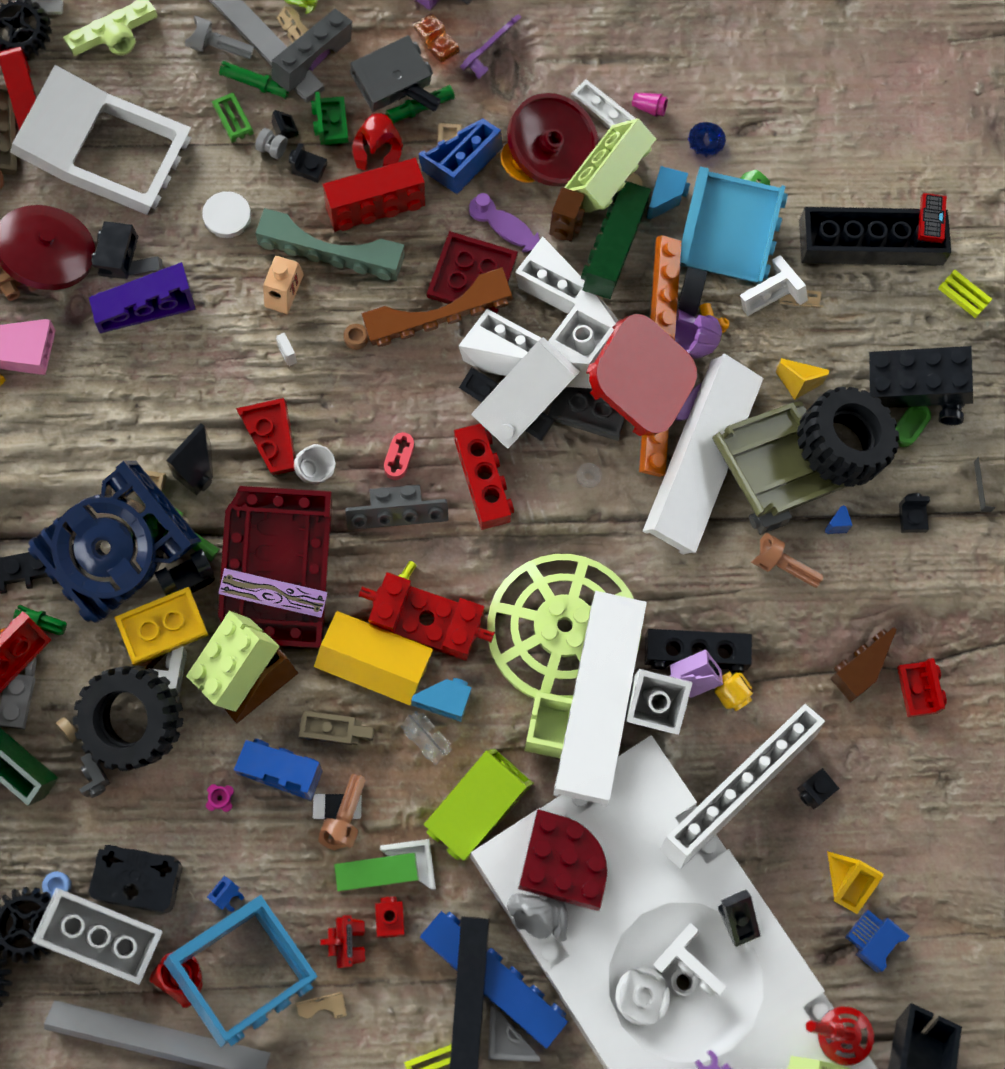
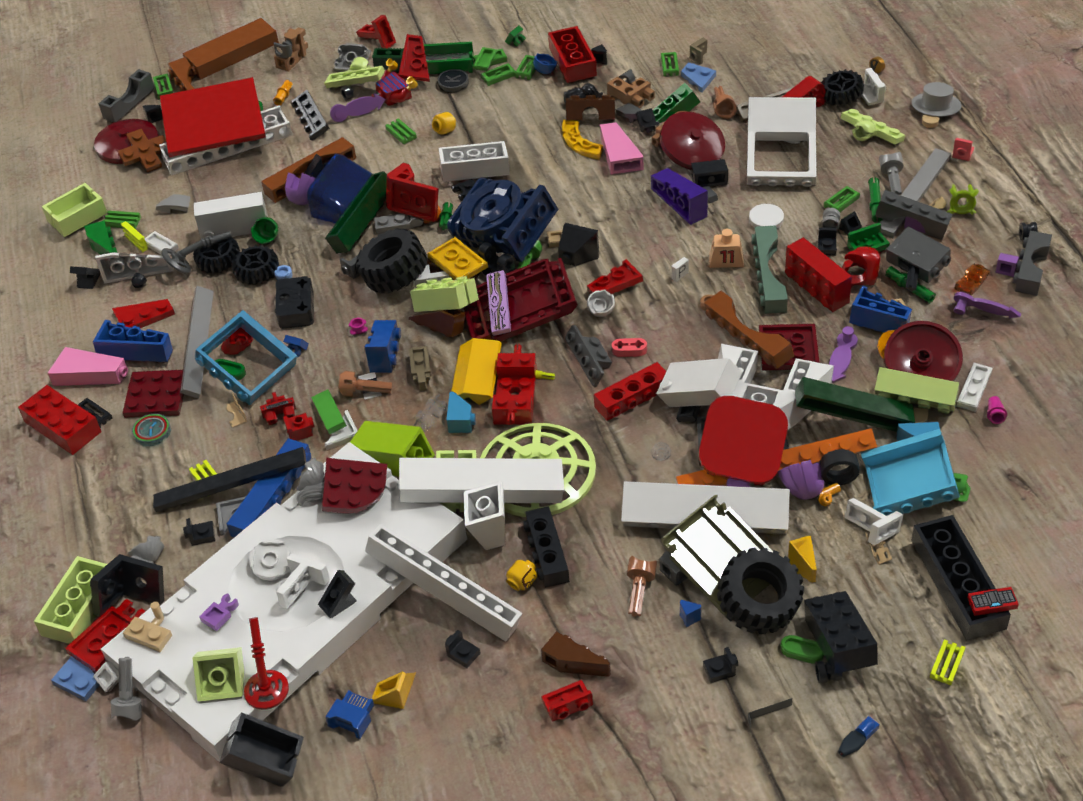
camera: 85 degrees right, 25 degrees down
white brick [32,888,163,985] -> none
reddish brown brick [549,187,585,242] -> none
lavender piece [670,650,723,698] -> none
clear blue gear [688,122,726,157] -> none
none -> green tile [215,359,246,380]

